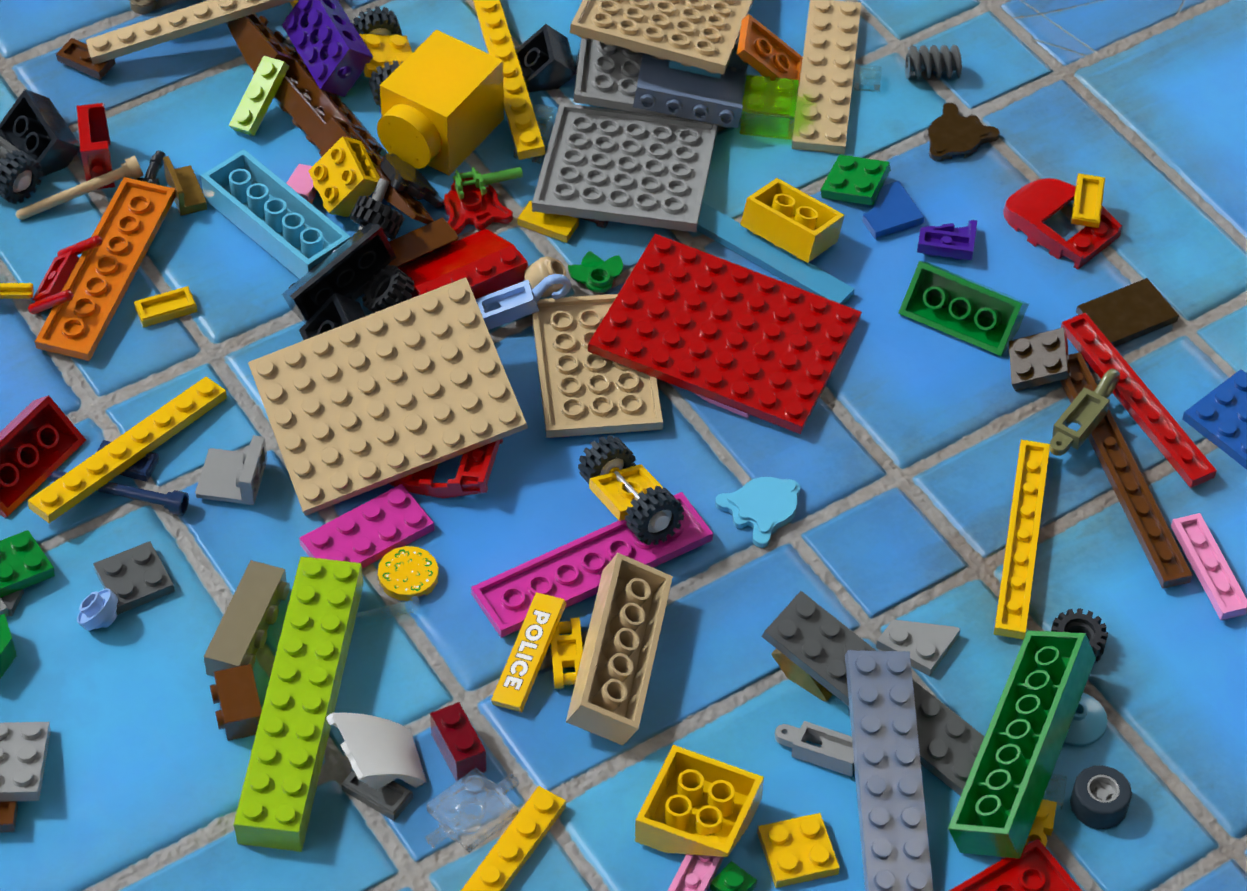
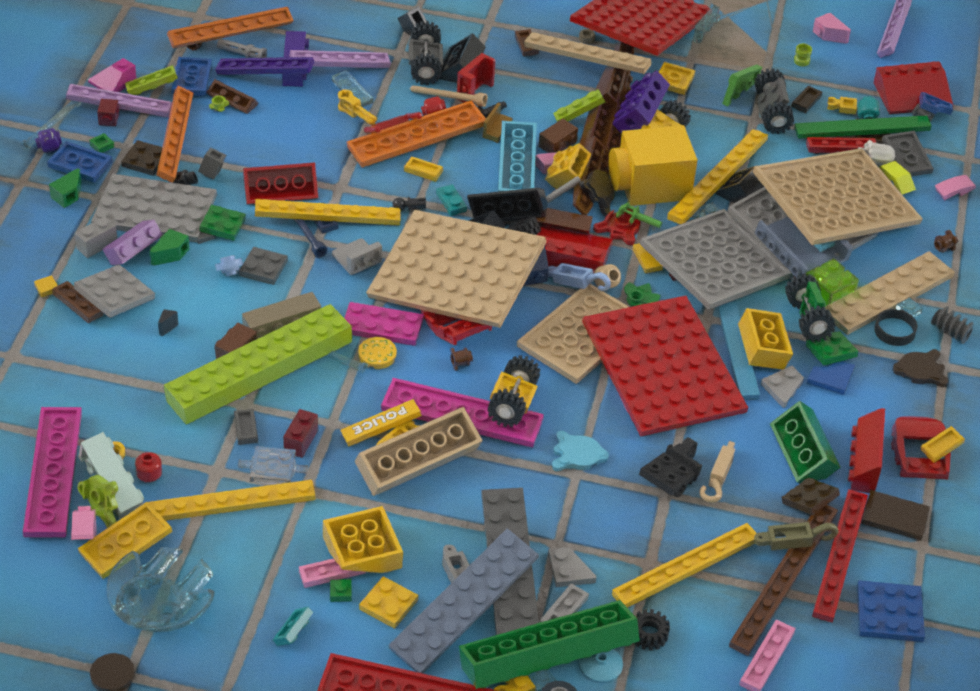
camera: 45 degrees right, 5 degrees down
white slope [326,713,426,790] -> none
black tyre [349,196,405,240] -> none
orange plate [737,14,803,99] -> none
dark purple wing [917,220,977,260] -> none
none -> black slope [158,309,179,336]
none -> black pin [392,197,426,211]
none -> red head [421,96,446,116]
none -> teal plate [436,184,467,216]
none -> reddish brown brick [450,347,473,371]
none -> reddish brown brick [538,119,578,153]
none -> light grey plate [539,584,589,623]
none -> black plate [639,437,702,498]
none -> tan piece [699,441,735,503]
none -> light grey wing [761,366,804,408]
none -> black plate [785,273,836,342]
none -> red slope [848,408,885,493]
none -> black tyre [874,309,918,346]

